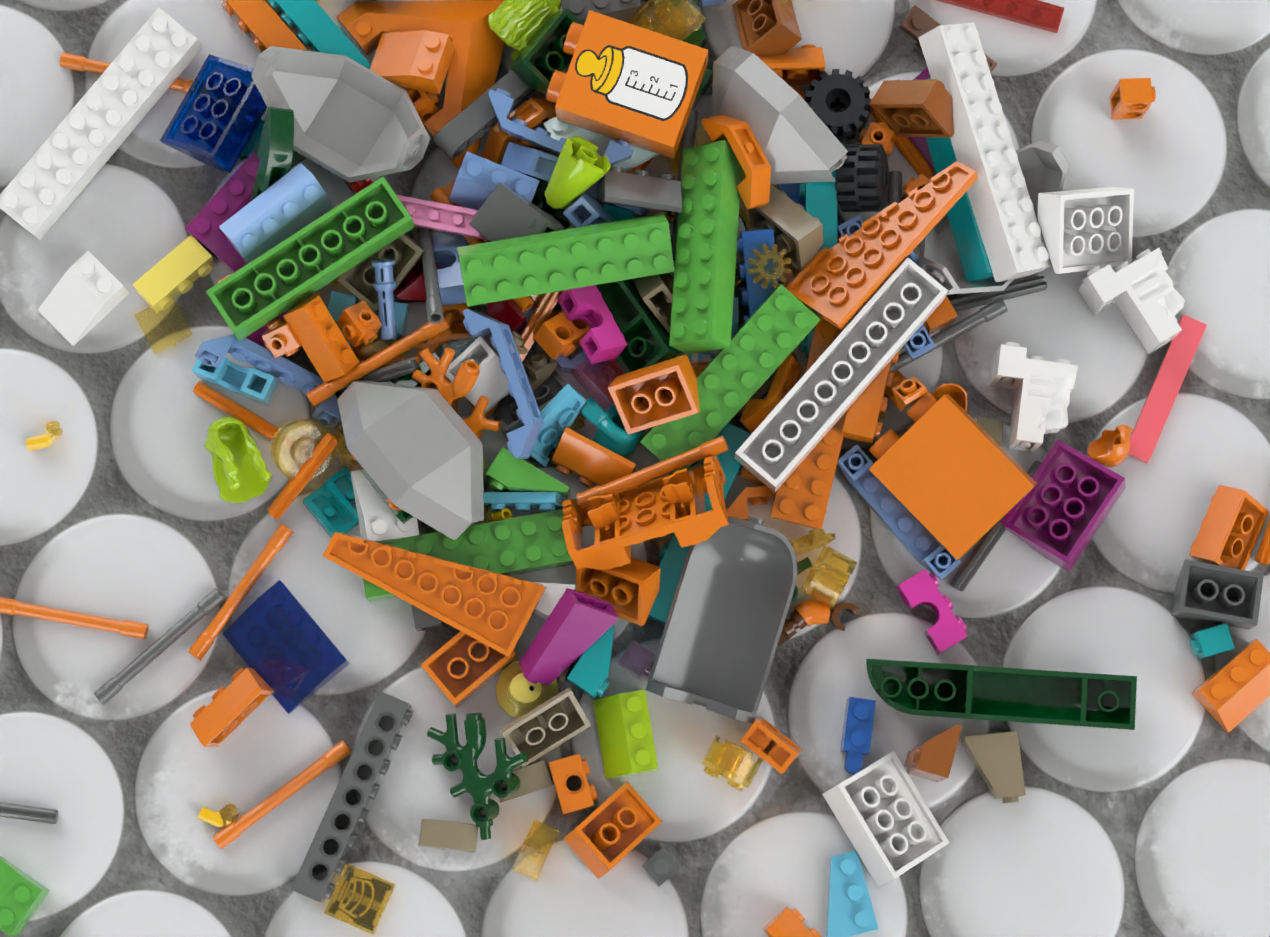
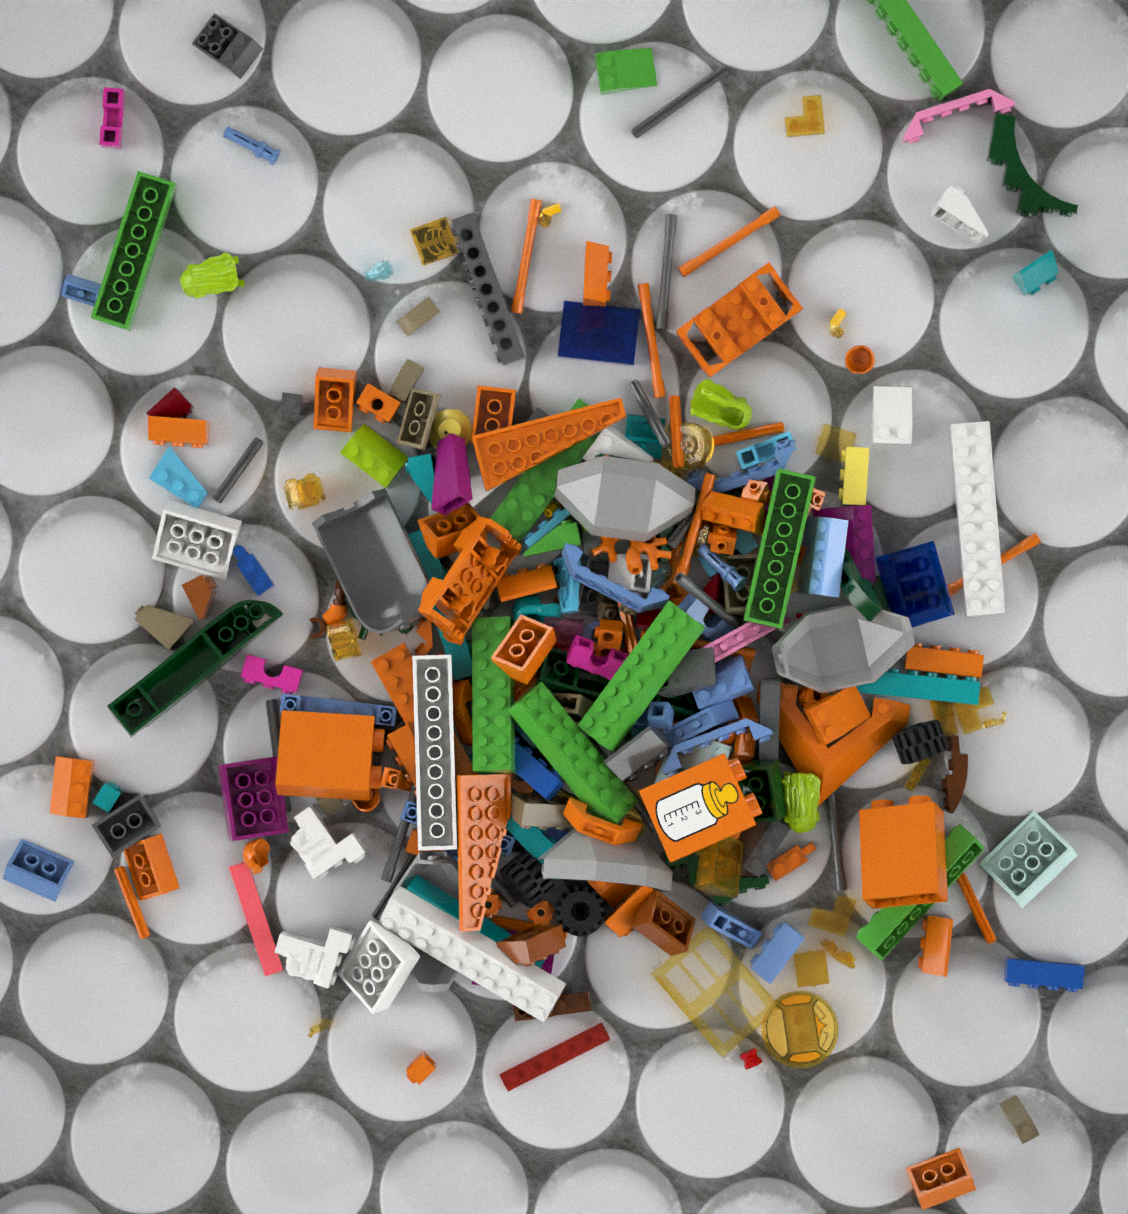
camera: 145 degrees right, 10 degrees up
dark green plant [427,713,528,840] -> none
clear yellow slope [513,820,560,881] -> none
lime cone [545,136,611,209] -> none
orange piece [576,435,729,509] -> none
clear purple brick [618,640,655,679] -> none
orange brick [740,716,803,774] -> none
clear yellow gear [747,244,792,288] -> none
clear yellow slope [789,529,835,556] -> none
none -> dark grey axle [213,437,264,503]
none -> clear yellow piece [308,1018,331,1038]
none -> clear light blue cone [364,260,394,283]
none -> dark grey axle [629,380,672,448]
none -> orange piece [676,262,804,378]
none -> orange hair [845,345,875,374]

